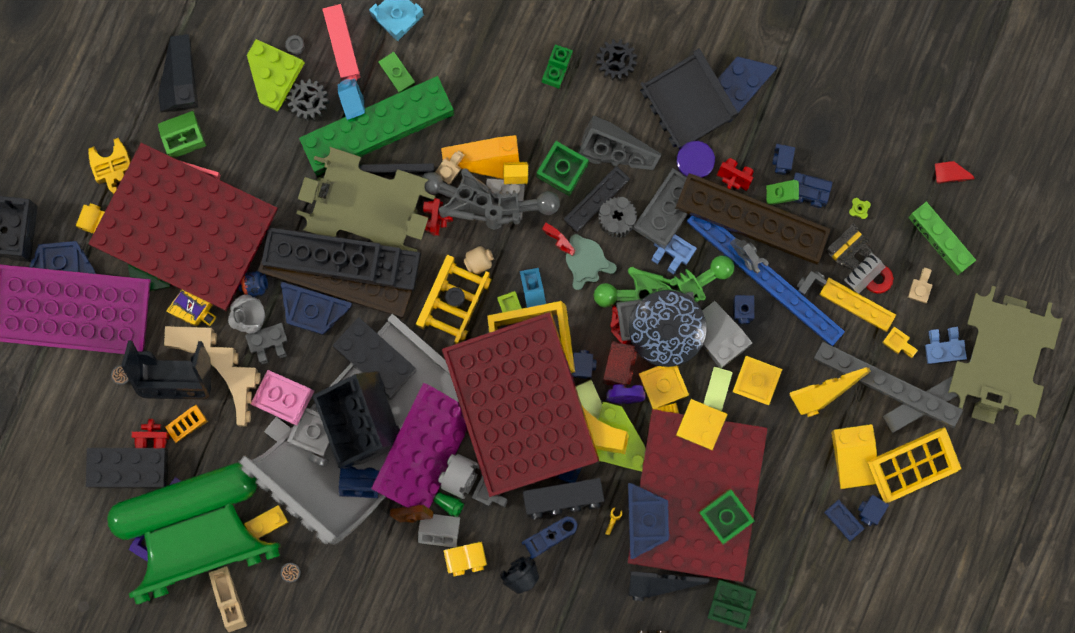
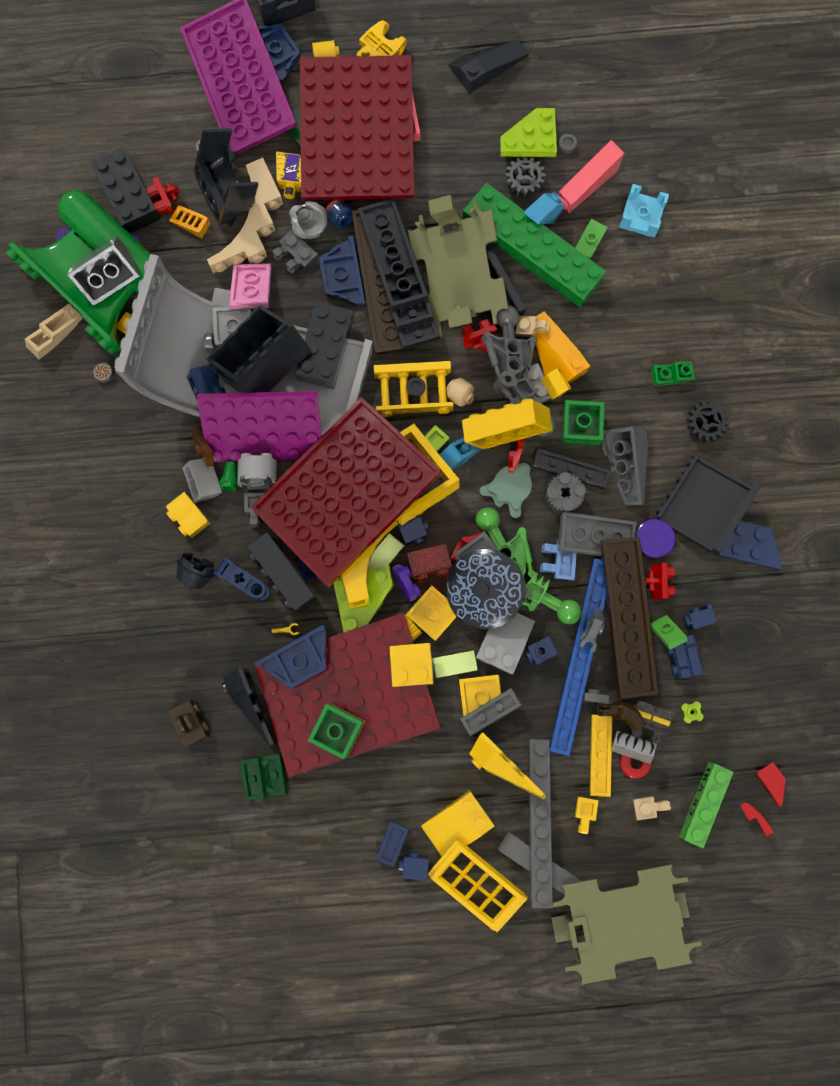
camera: 60 degrees right, 0 degrees up
bright green slope [158,111,206,158] -> none
medium blue plate [925,327,967,364] -> none
none -> dark grey slope [67,236,140,306]
none -> dark grey tile [460,688,522,736]
none -> yellow brick [462,399,553,450]
none -> dark brown arm [597,701,647,732]
none -> red slope [740,802,774,836]

